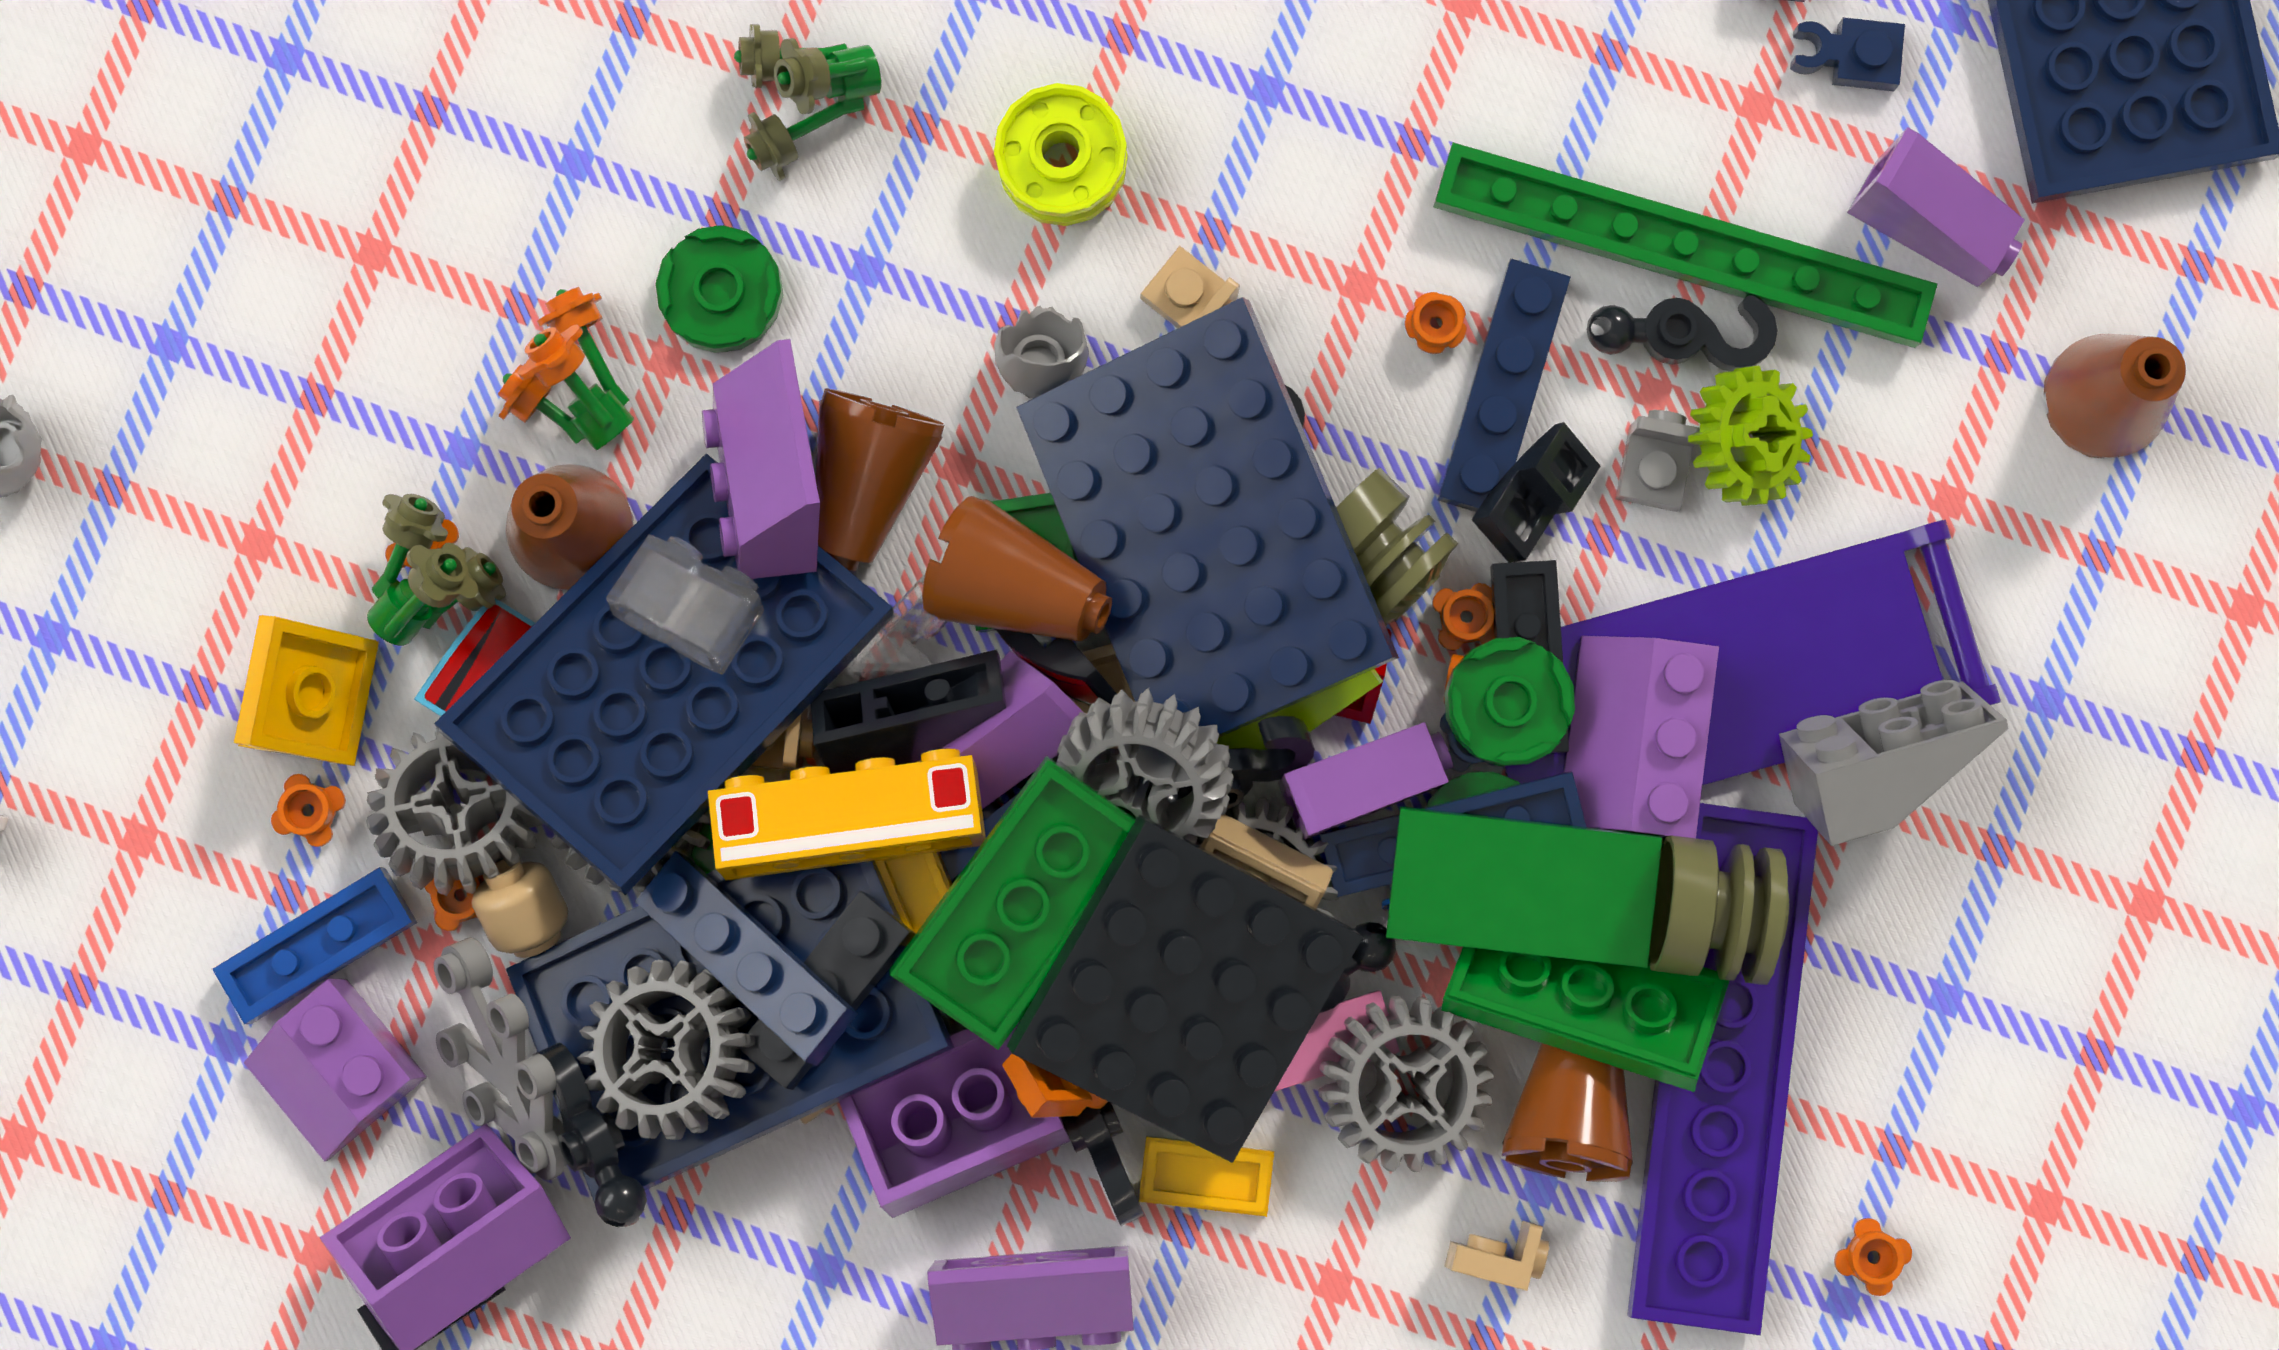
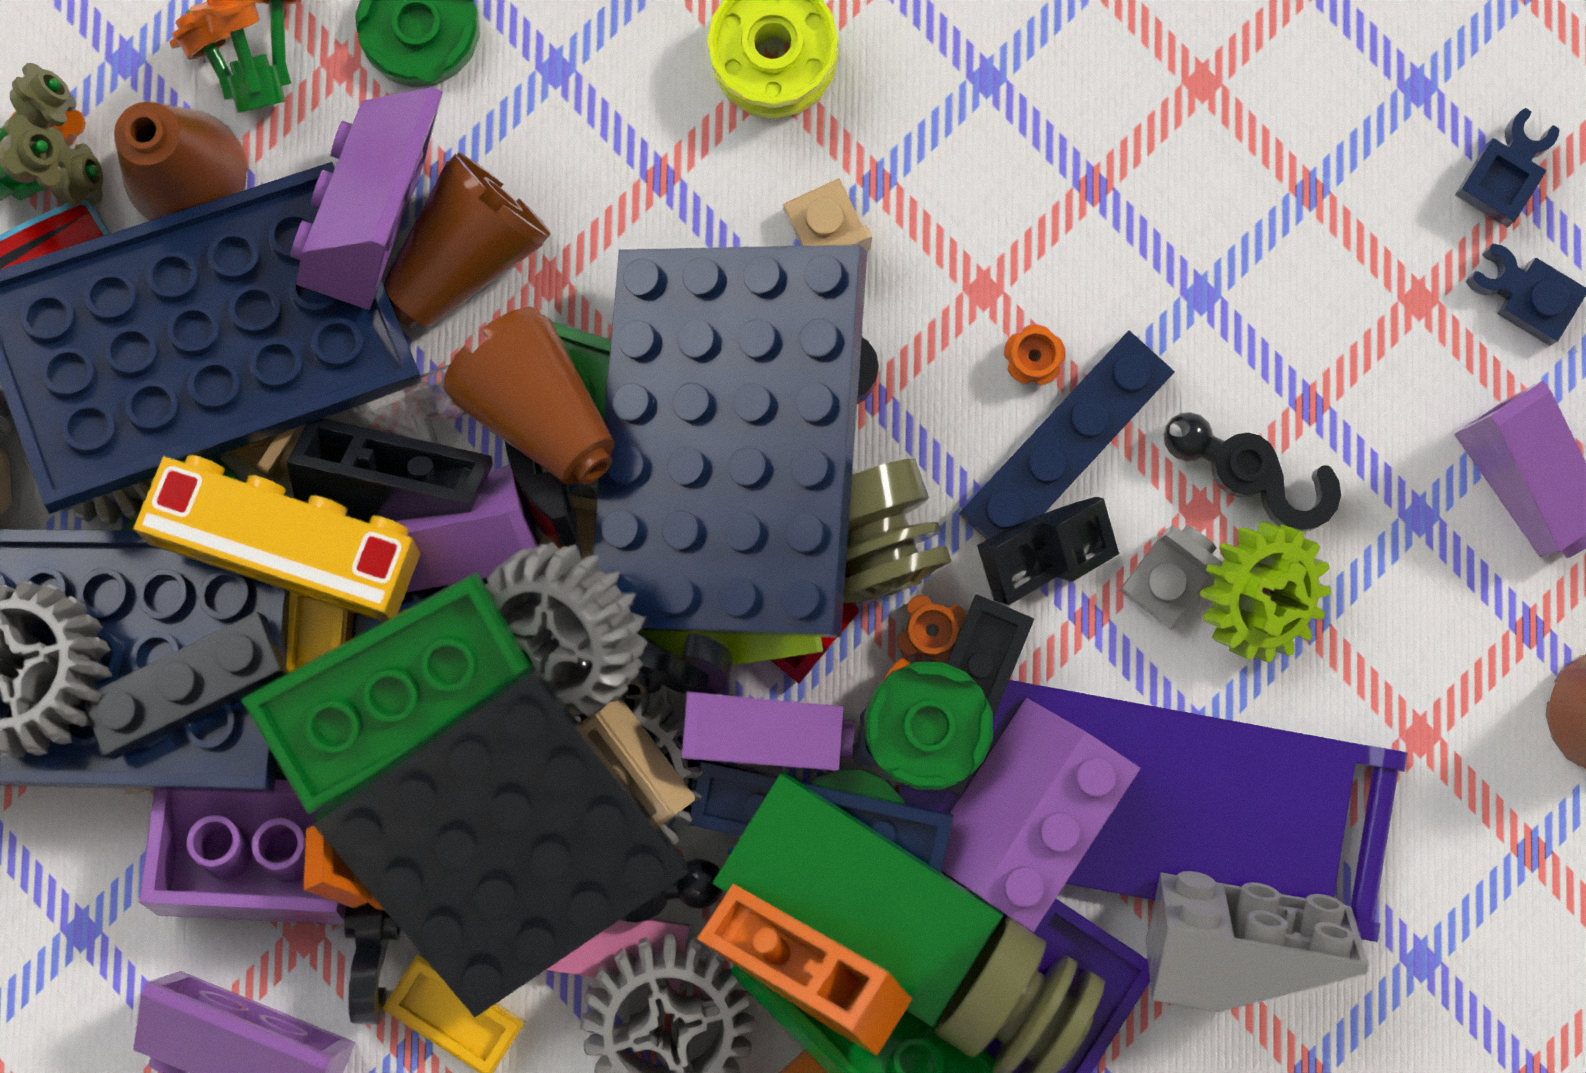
camera: 30 degrees right, 0 degrees up
clear brick [606,535,764,675] -> none
plate [635,851,859,1066] -> none
light grey hair [994,306,1089,398] -> none
green plate [1433,142,1938,348] -> none
none -> orange slope [697,884,912,1056]

